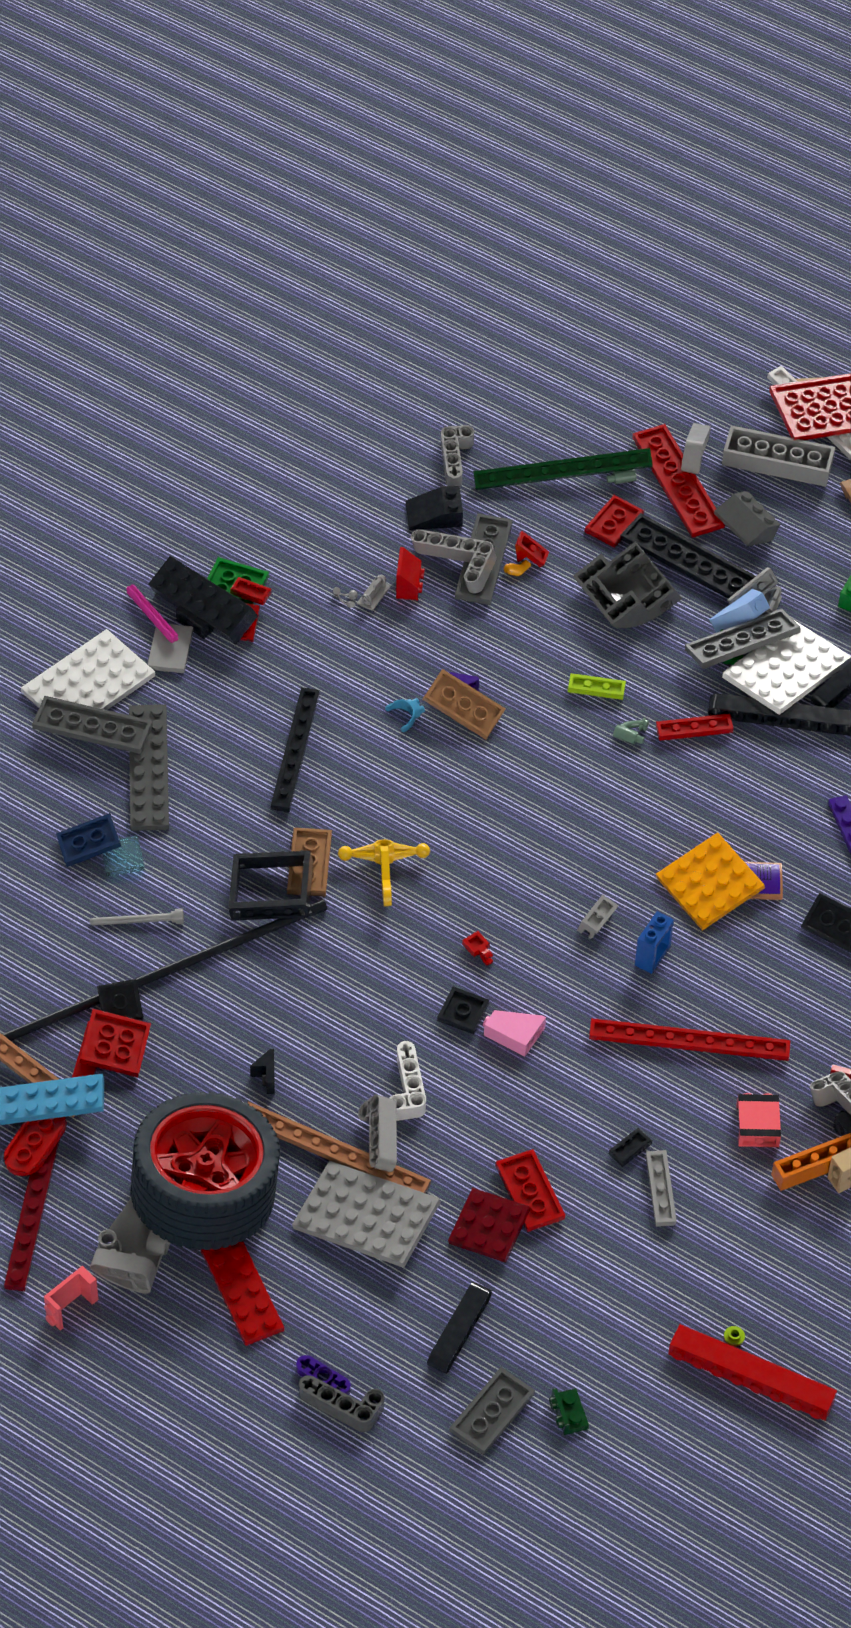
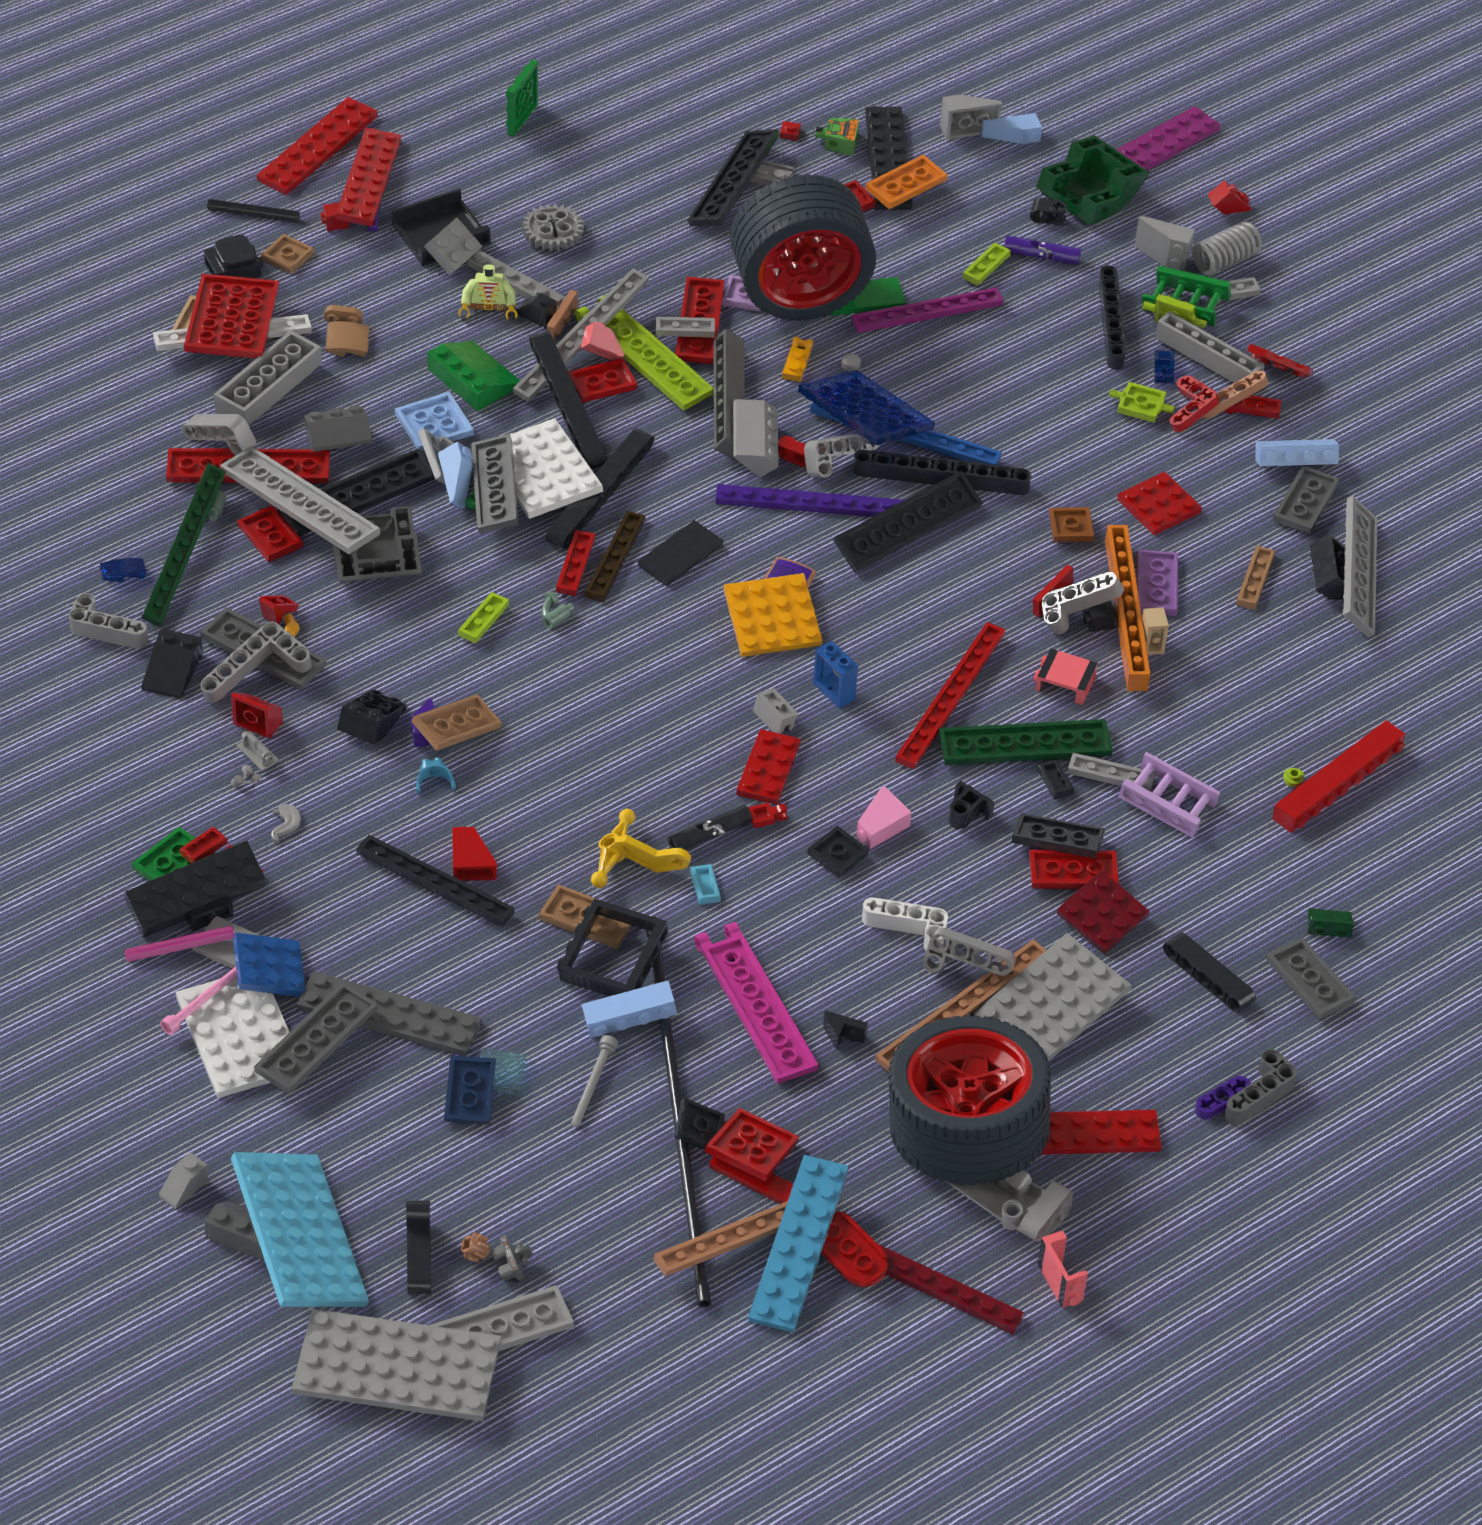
camera: 70 degrees left, 5 degrees down
none -> clear blue slope [99,558,147,583]
none -> bright pink piece [160,966,237,1036]
none -> light grey plate [220,446,381,554]
none -> blue plate [233,932,306,997]
none -> light grey piece [271,804,301,844]
none -> black slope [337,690,408,744]
none -> light blue plate [395,392,474,451]
none -> red slope [452,826,497,881]
none -> light blue brick [582,981,677,1038]
none -> dark brown tile [585,511,646,603]
none -> black tile [638,520,724,586]
none -> black piece [668,805,752,850]
none -> medium azure tile [690,864,721,905]
none -> dark pink hinge [694,922,819,1084]
none -> red plate [736,729,801,805]
none -> dark green plate [939,719,1113,765]
none -> black pin [948,781,995,829]
none -> black tile [1011,813,1105,858]
none -> lavender fence [1118,752,1220,838]

